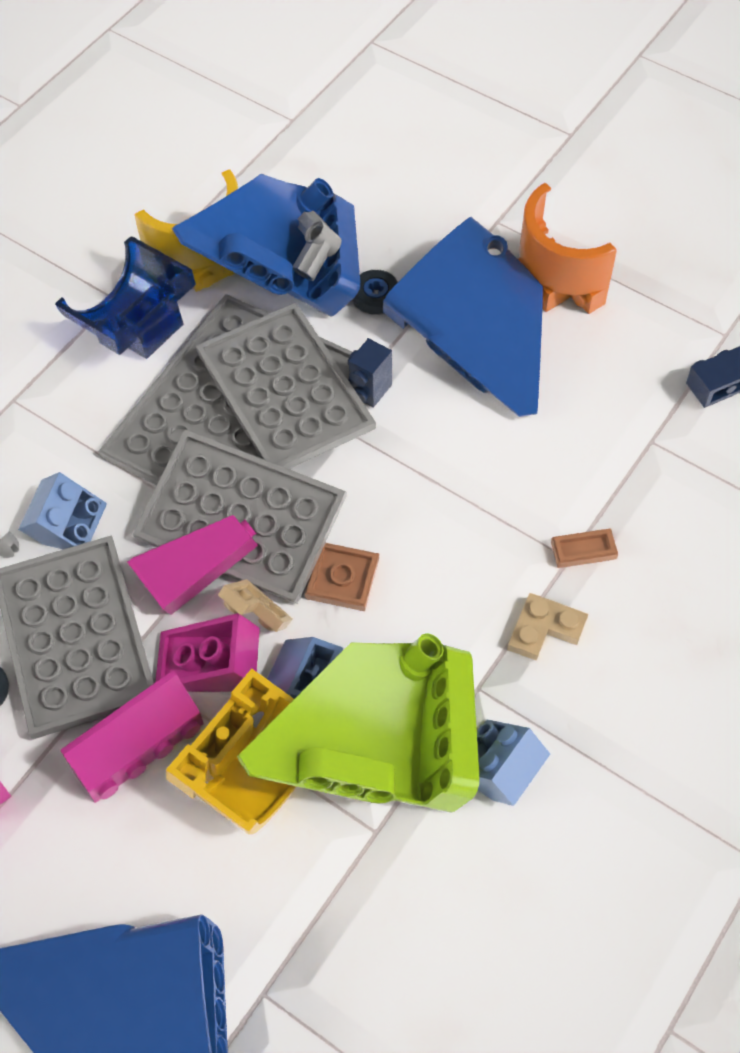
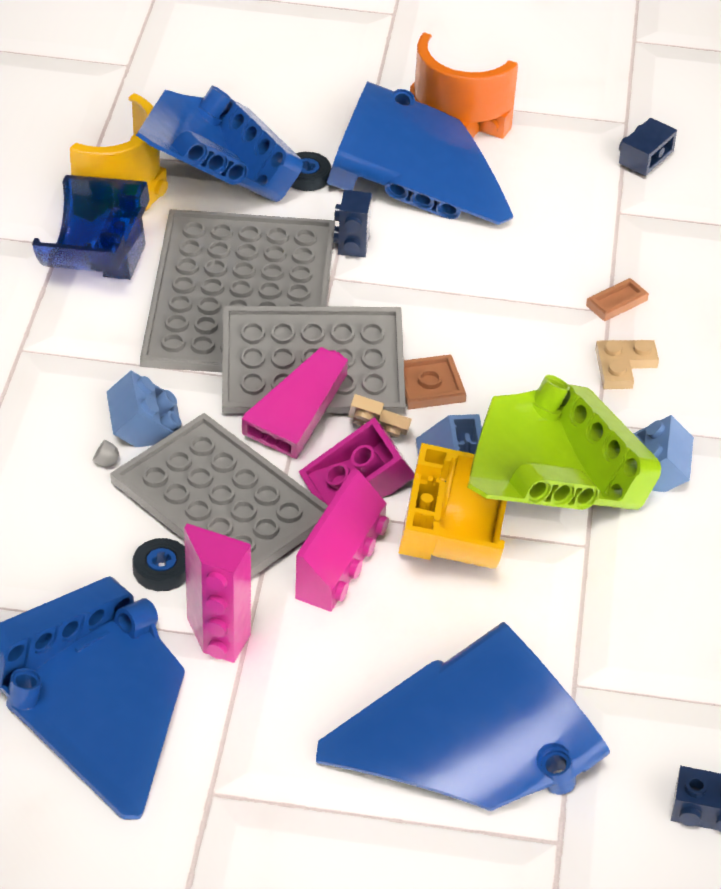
camera: 30 degrees left, 15 degrees down
light grey plate [196,302,376,469] -> none
light grey piece [293,211,342,281] -> none

